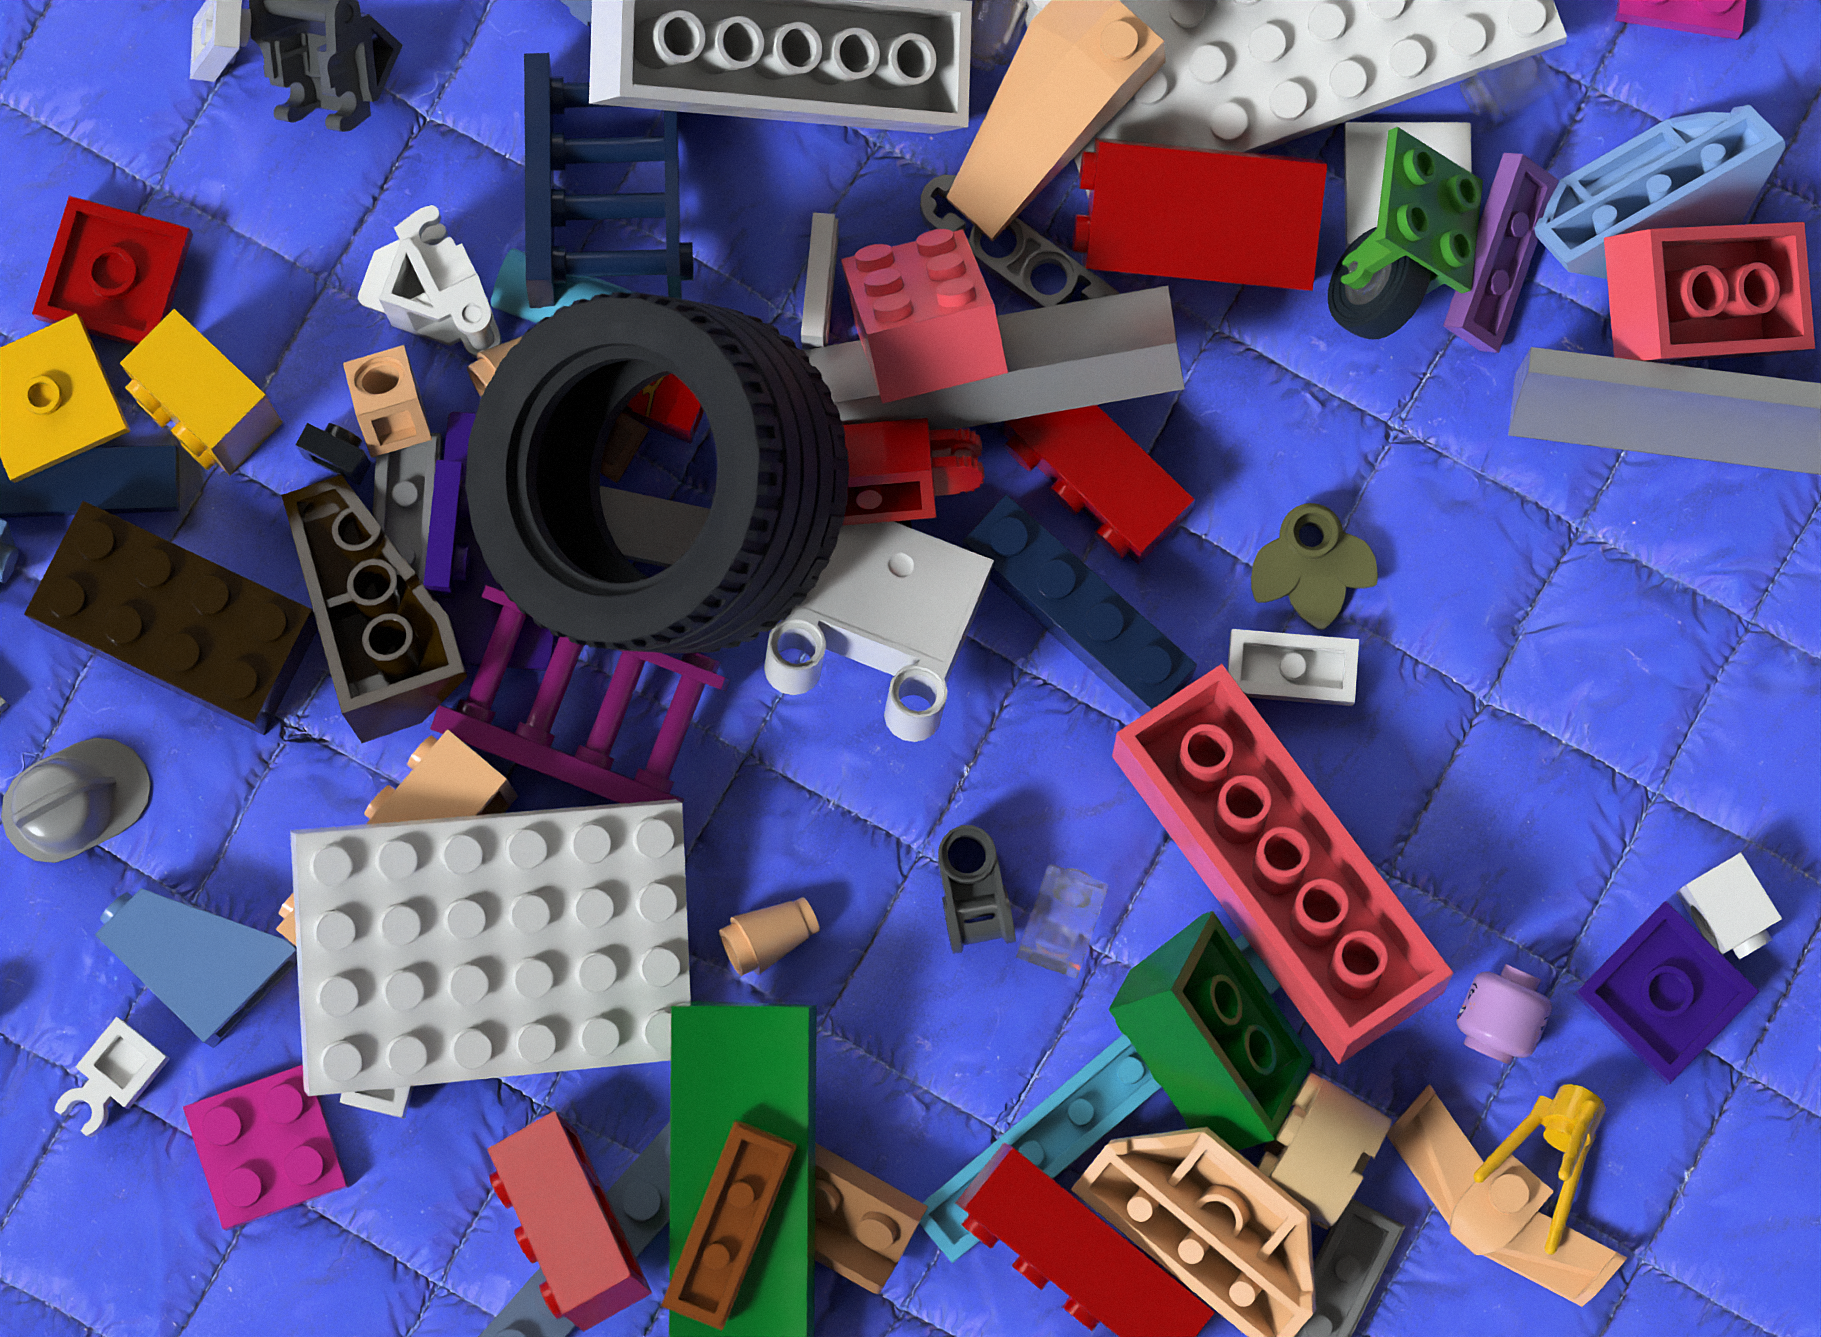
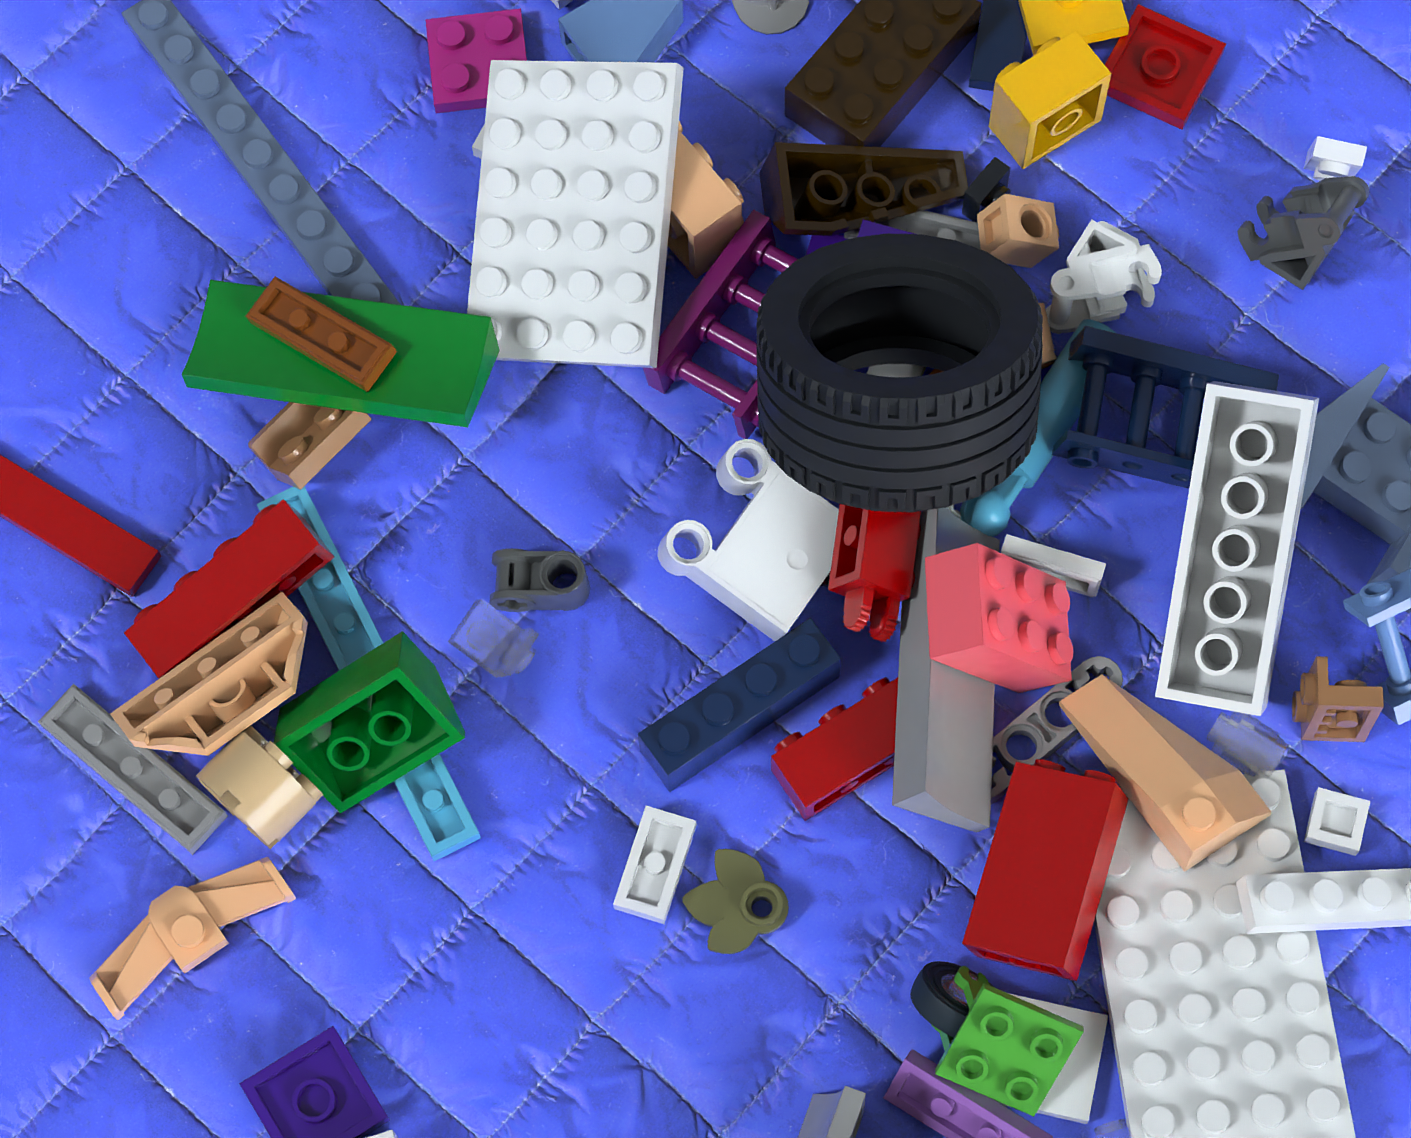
camera: 105 degrees right, 10 degrees down
brick [487,1110,652,1331] -> none
light nougat cone [719,897,820,976] -> none
coral brick [1112,664,1453,1065] -> none
lavender head [1456,964,1553,1065] -> none
yellow plant [1473,1084,1606,1255] -> none

